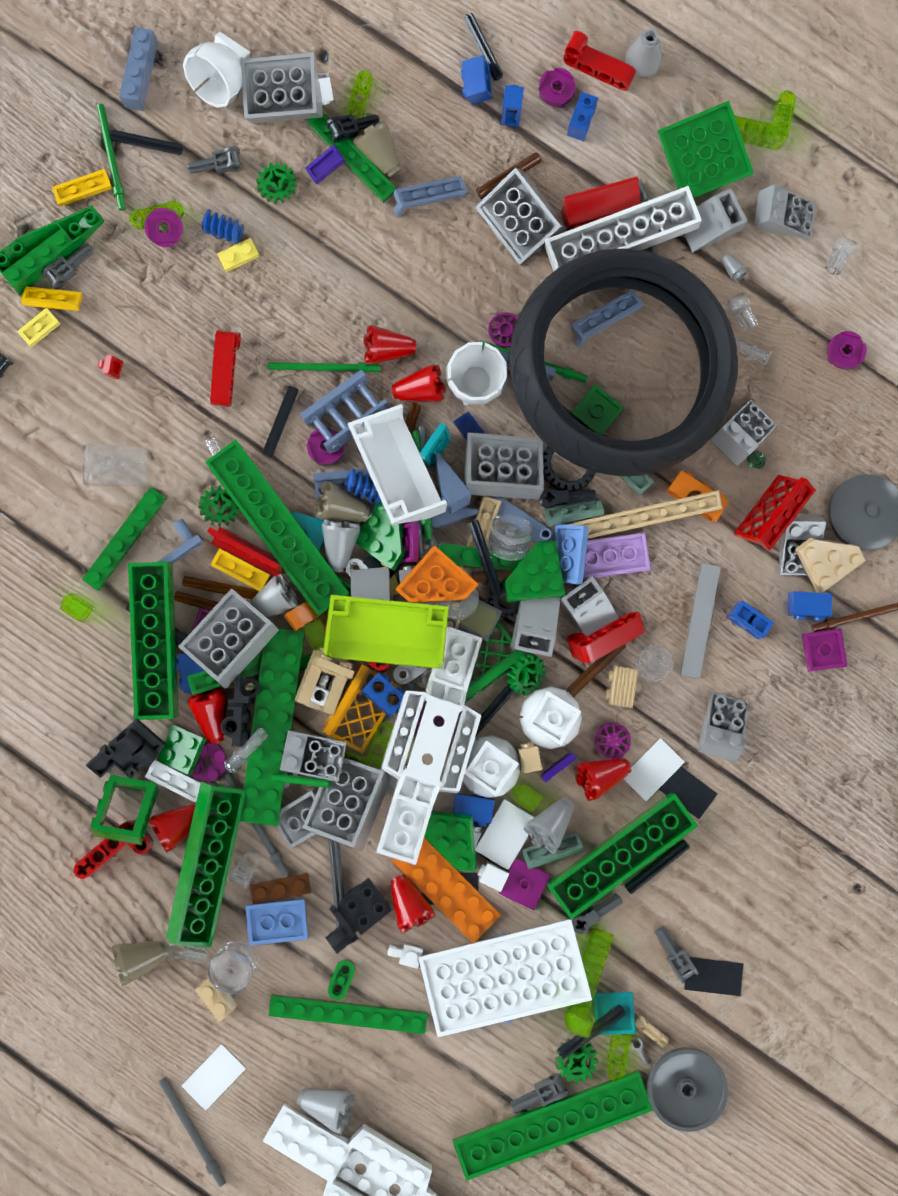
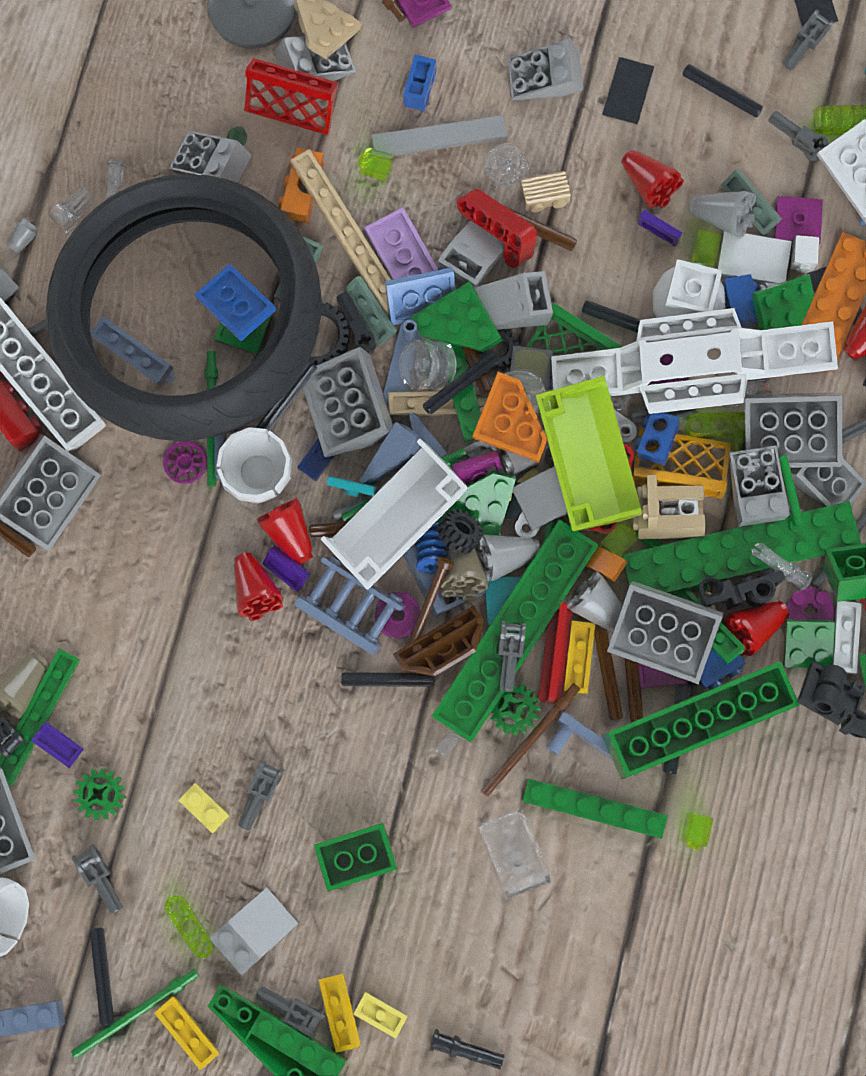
camera: 100 degrees left, 5 degrees down
red tile [97,355,123,379] -> none
magenta plate [144,208,183,247] -> none
blue piece [202,209,244,244] -> none
red beam [210,330,241,407] -> none
green bar [268,362,381,374] -> none
sand blue piece [393,176,468,217] -> none
green gear [507,653,546,696] -> none
tan brick [517,742,543,773] -> none
white plate [519,686,582,749] -> none
green brick [546,792,698,920] -> none
magenta wheel [595,722,631,759] -> none
white sticker [624,738,684,801] -> none
blue brick [788,591,832,621] -> none
magenta plate [827,331,867,370] -> none
none -> blue plate [194,264,276,341]
none -> light grey slope [210,888,299,975]
none -> dark grey connector [238,760,285,830]
none -> black axle [255,360,317,431]
none -> dark purple tile [262,545,310,593]
none -> green brick [314,823,398,892]
none -> clear neon green brick [358,148,394,181]
none -> reddish brown wedge [393,606,484,676]
none -> reddish brown bar [408,557,454,644]
none -> black tyre [437,509,483,554]
none -> reddish brown bar [481,683,580,797]
none -> dark grey connector [498,620,526,692]

